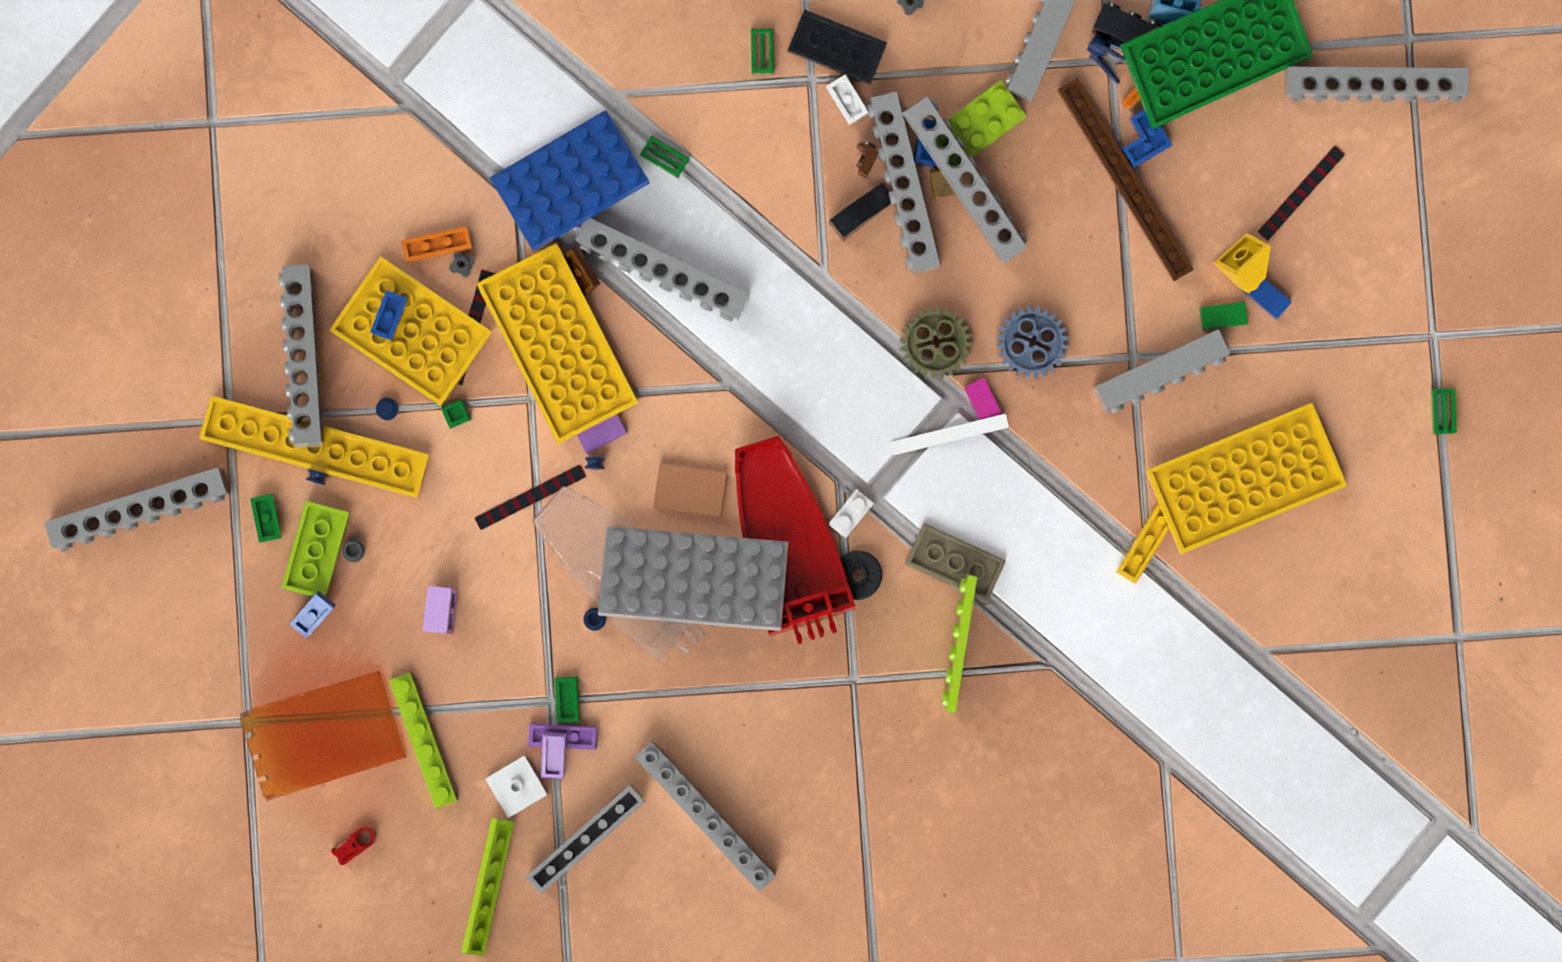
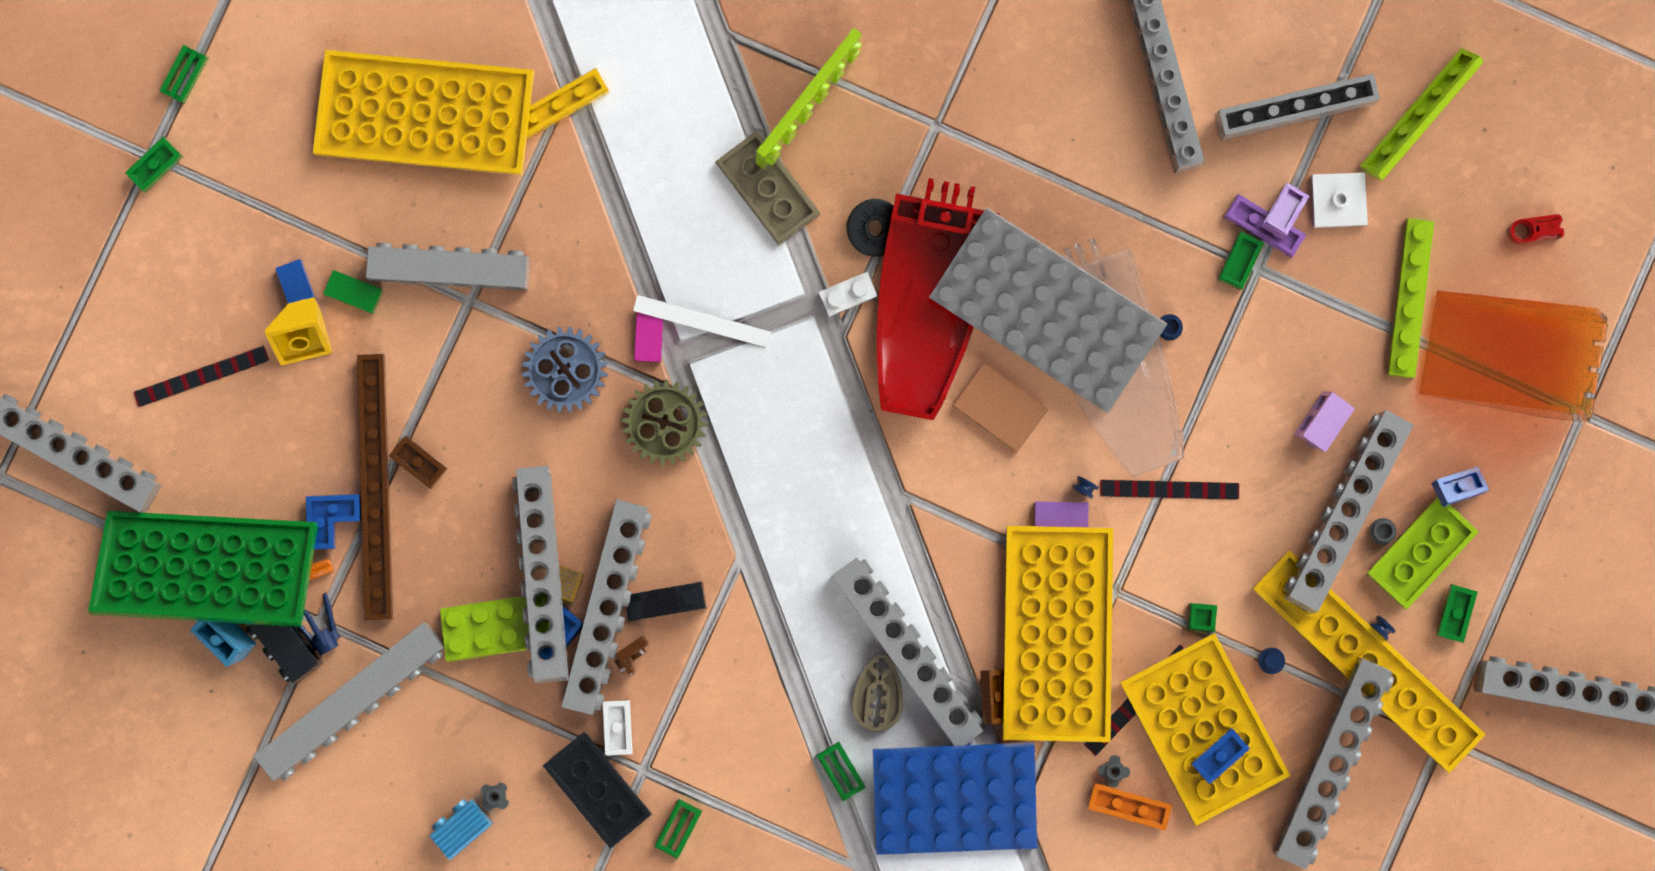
camera: 150 degrees left, 0 degrees up
none -> green plate [125,137,183,193]
none -> reddish brown plate [389,436,448,489]
none -> dark tan piece [852,654,903,732]
none -> light grey brick [1283,410,1414,614]

